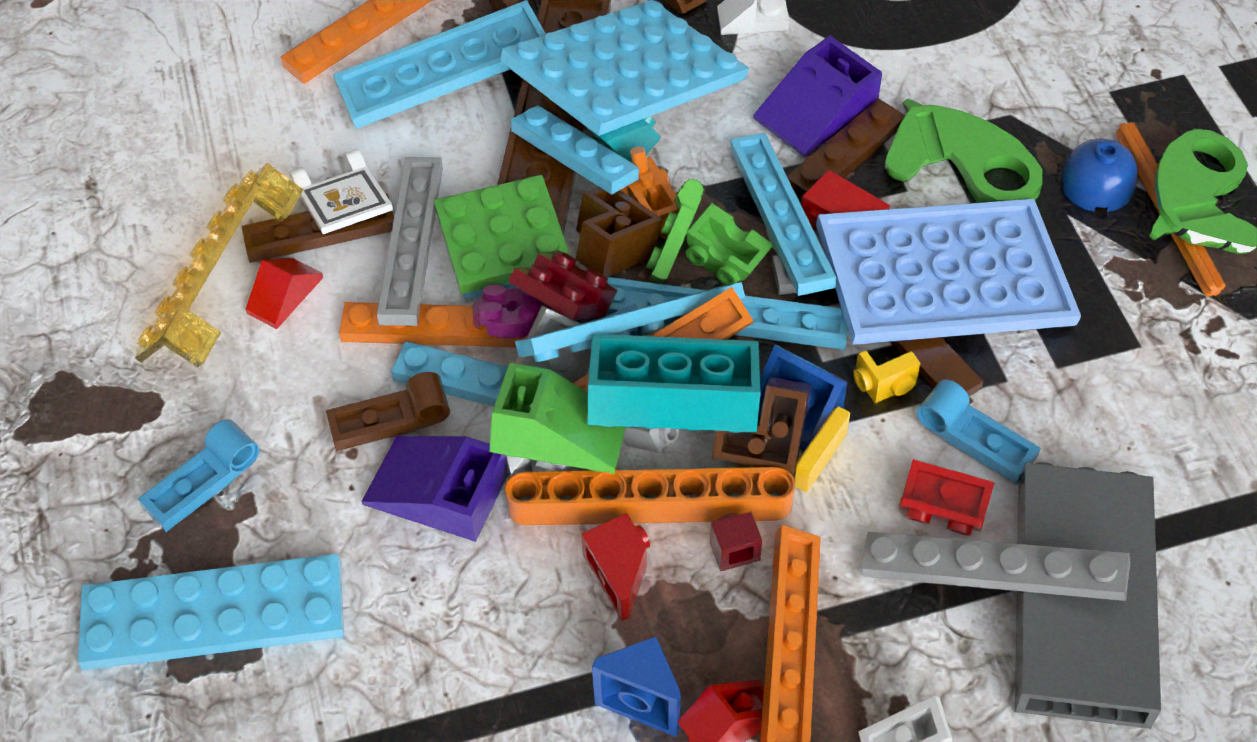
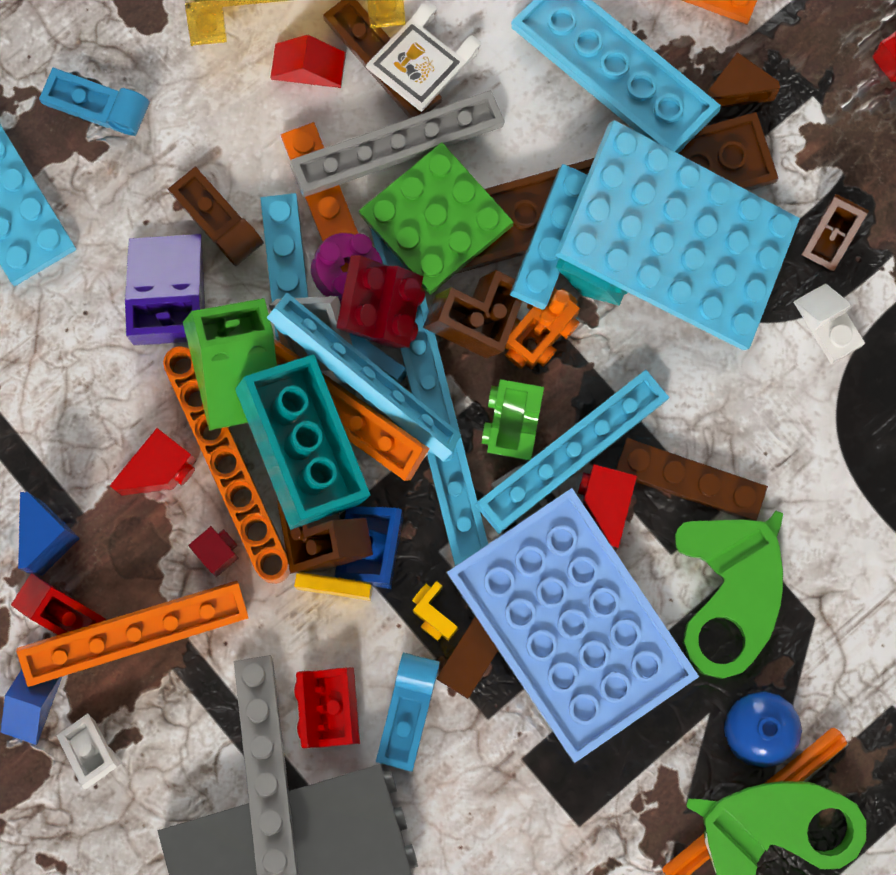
camera: 65 degrees right, 25 degrees up
bright green hinge [646,178,704,284] -> none
dark purple slope [753,35,882,157] -> none

